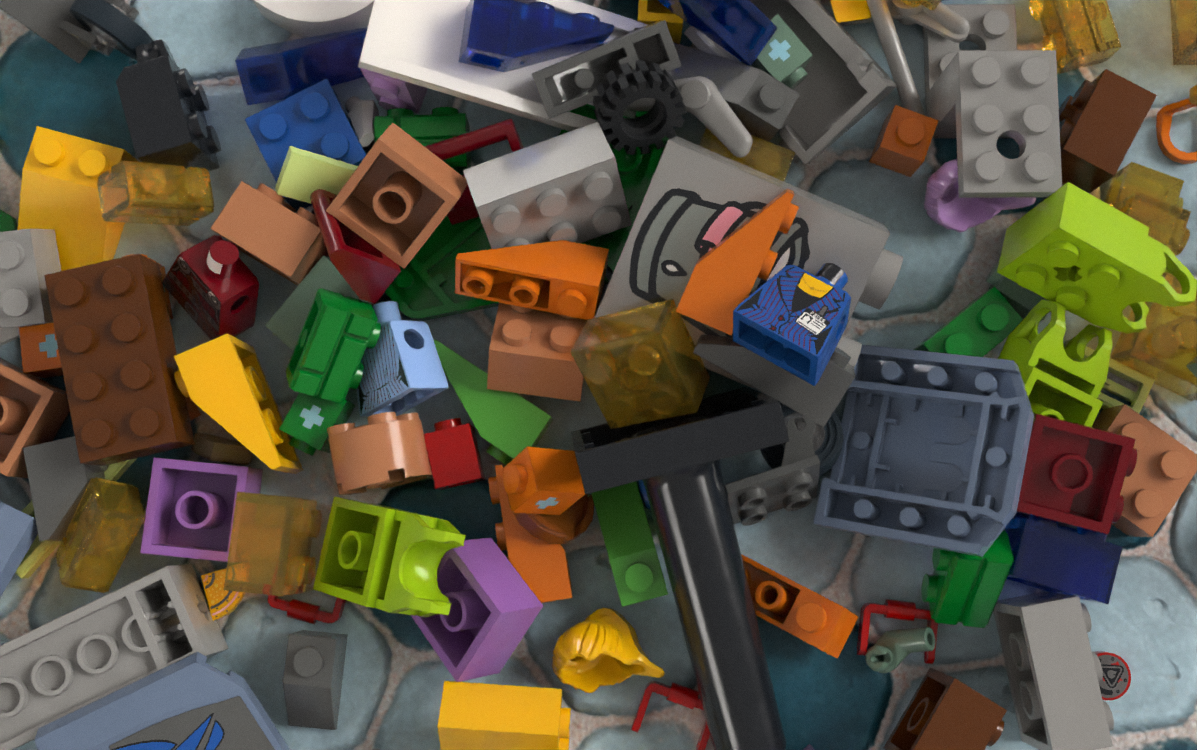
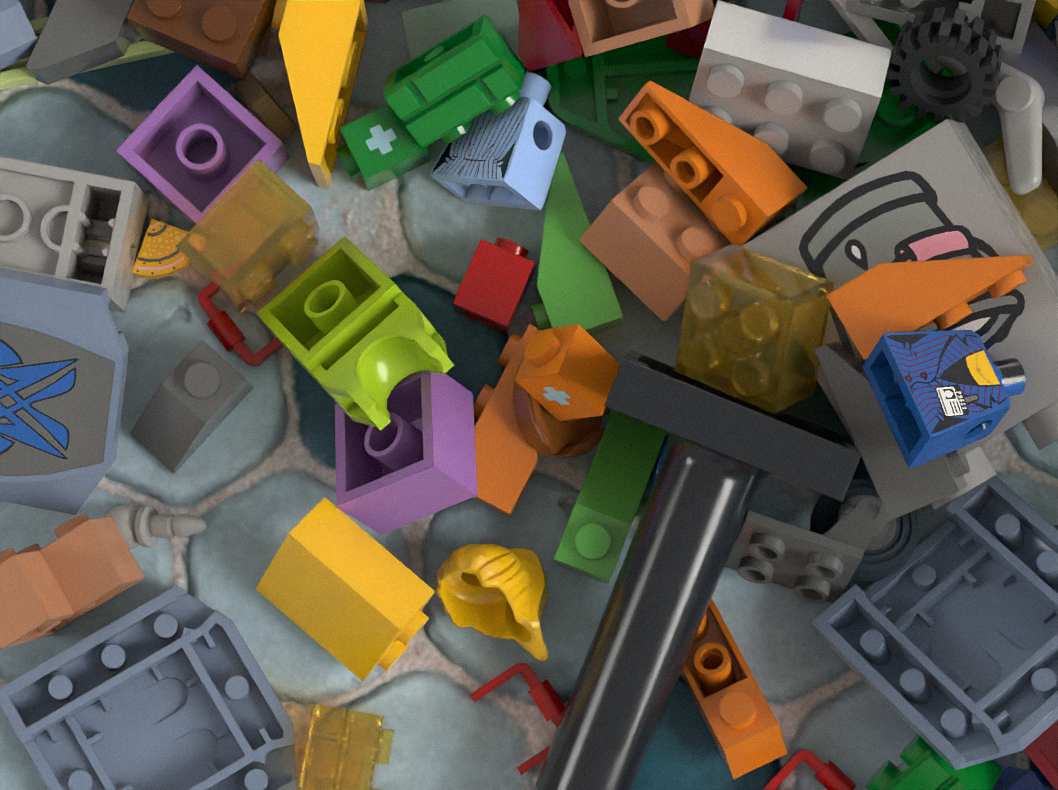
camera: 35 degrees right, 0 degrees up
clear yellow brick [55,477,146,593] -> none
nougat brick [327,412,432,495] -> none

